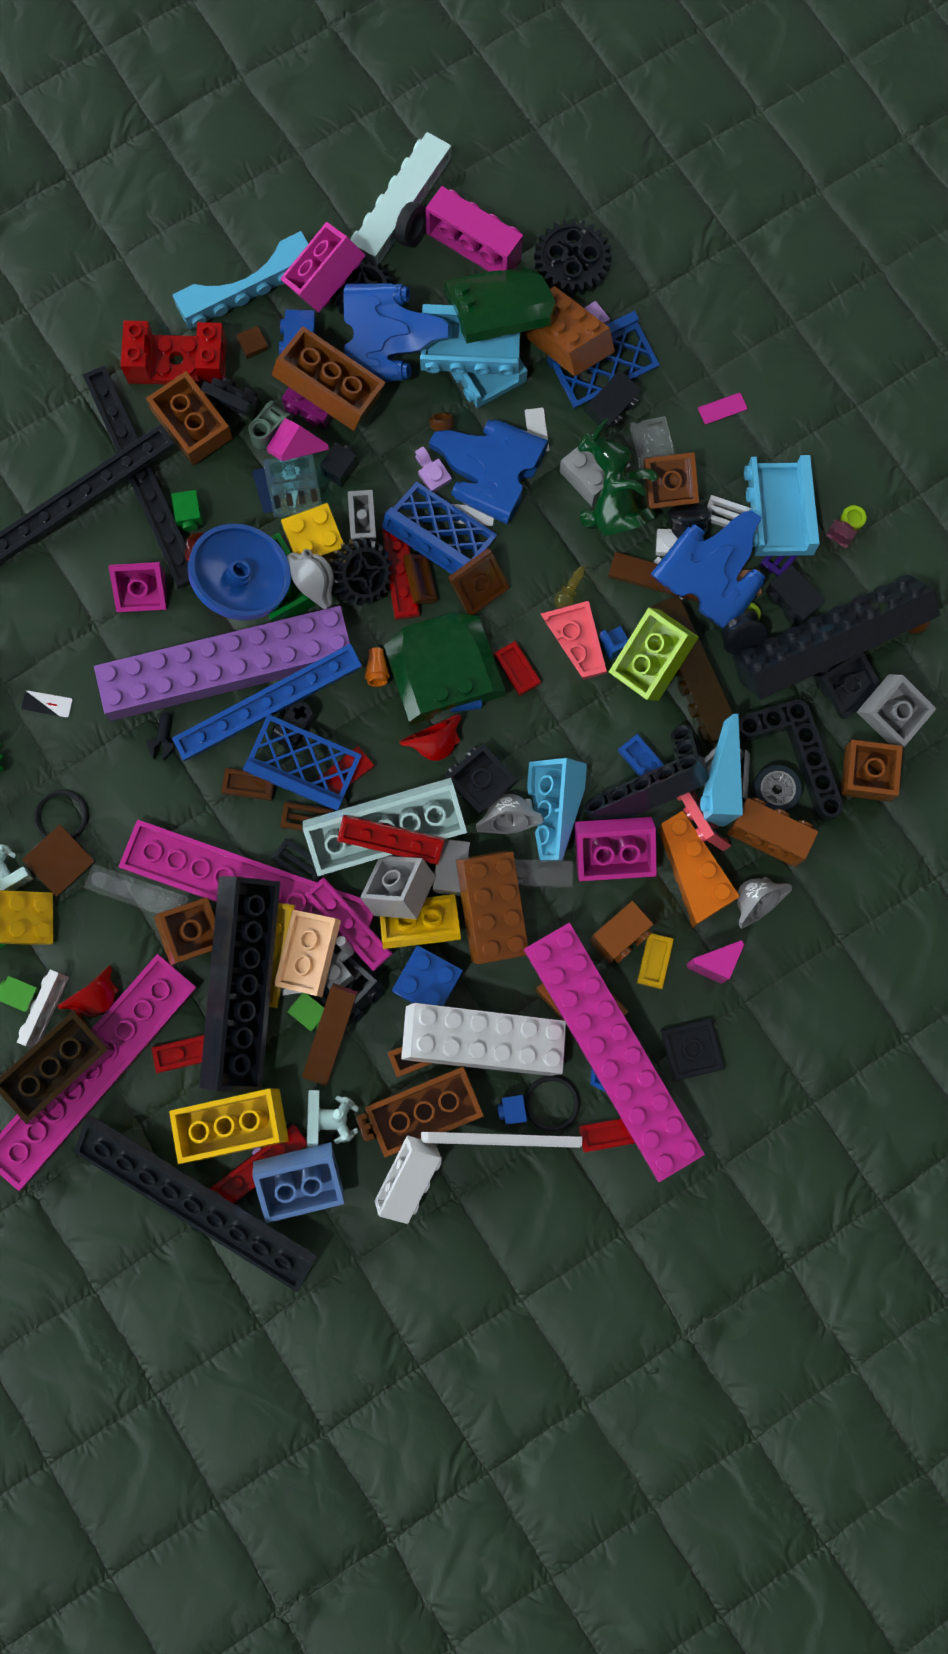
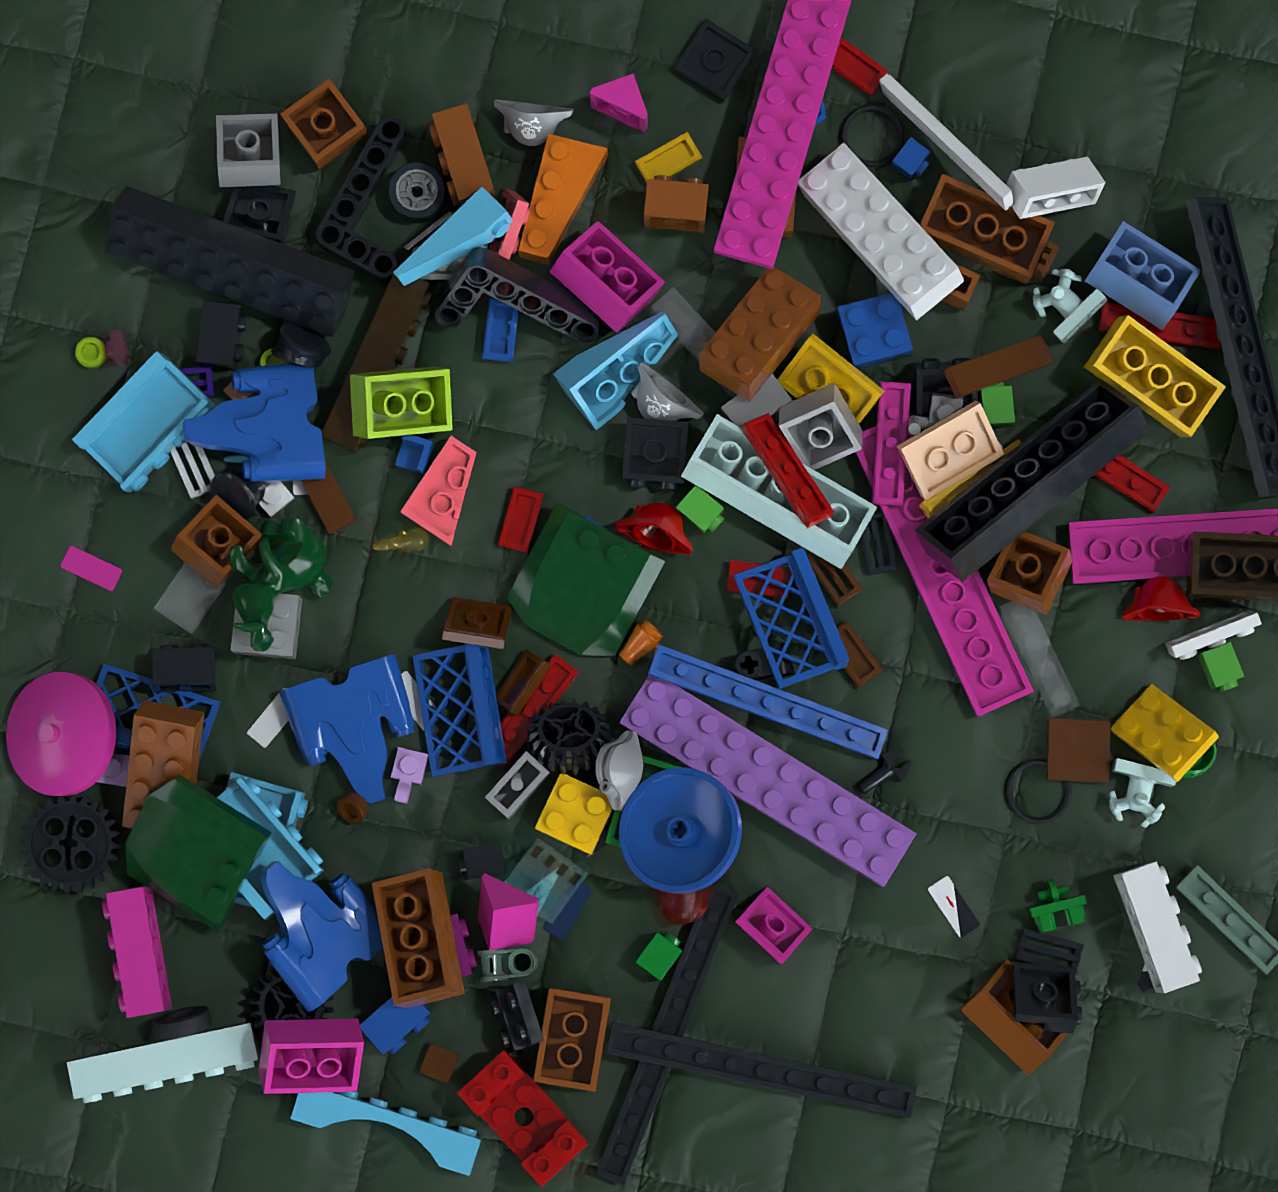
camera: 130 degrees left, 5 degrees up
none -> dark pink dish [6,672,116,796]
none -> bright green brick [676,485,725,535]

